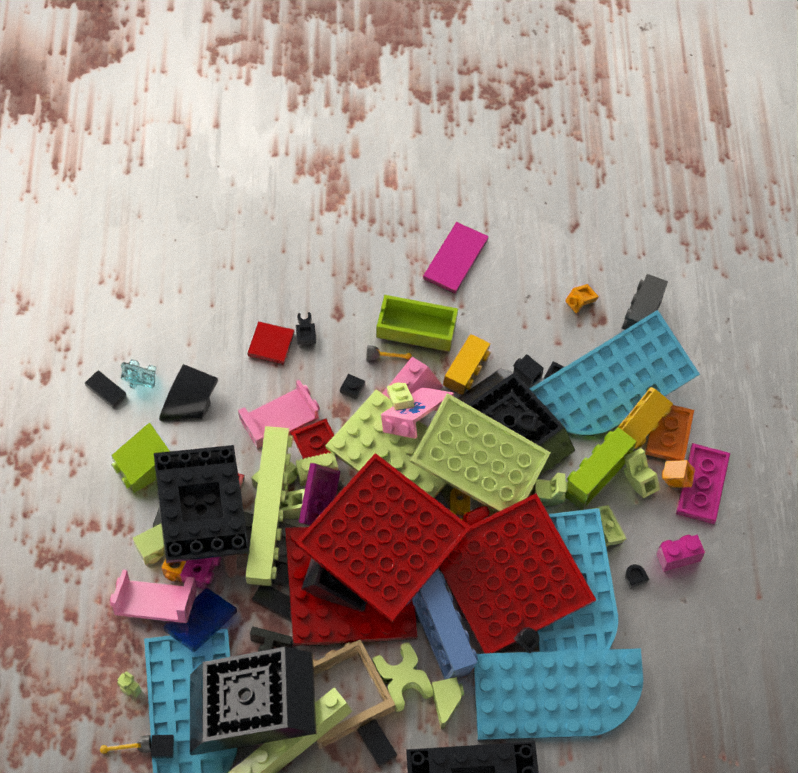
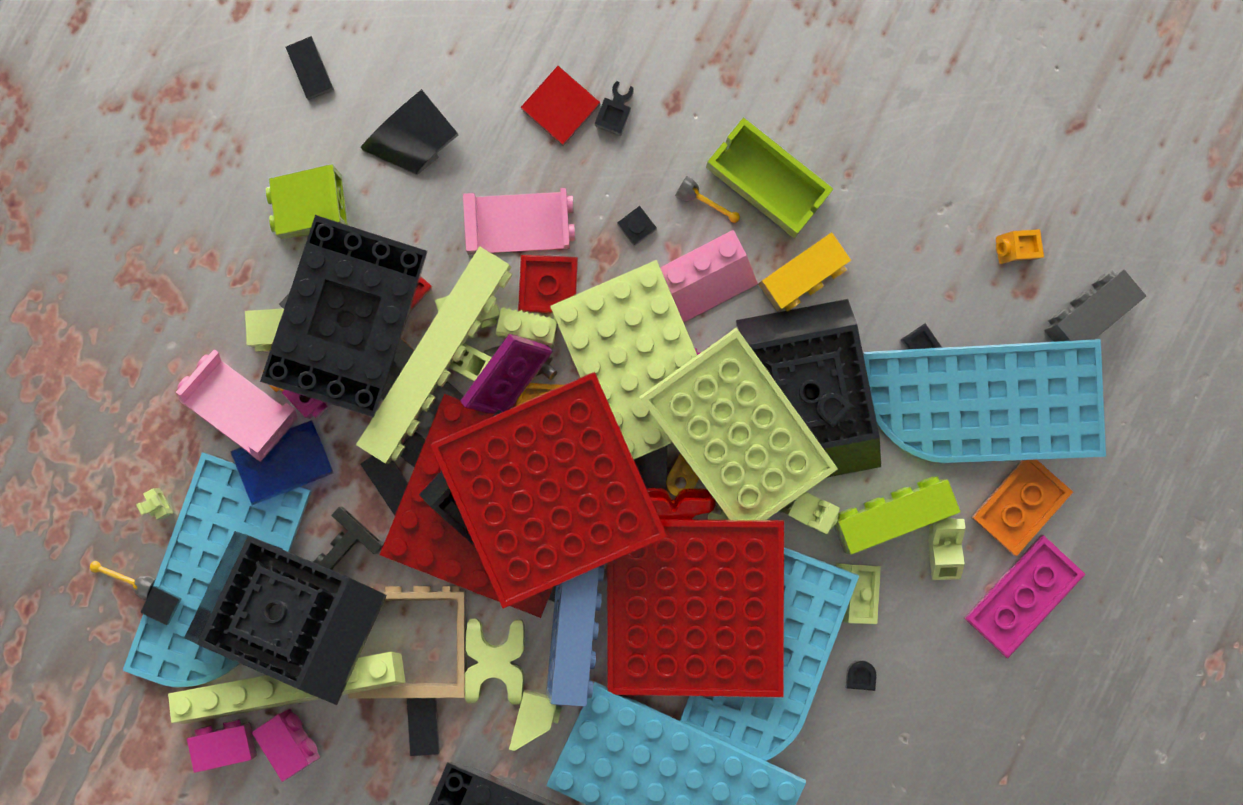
camera: 30 degrees right, 25 degrees up
clear light blue hips [121,359,156,389] -> none
bright pink panel [381,387,454,439] -> none
yellowish green plate [387,383,414,410] -> none
dark pink tile [423,222,489,294] -> none
black brick [513,354,544,389] -> none
black tile [513,627,540,653] -> none
yellow brick [619,387,673,449] -> none
dark pink brick [656,535,705,572] -> none
light orange brick [662,460,695,488] -> none

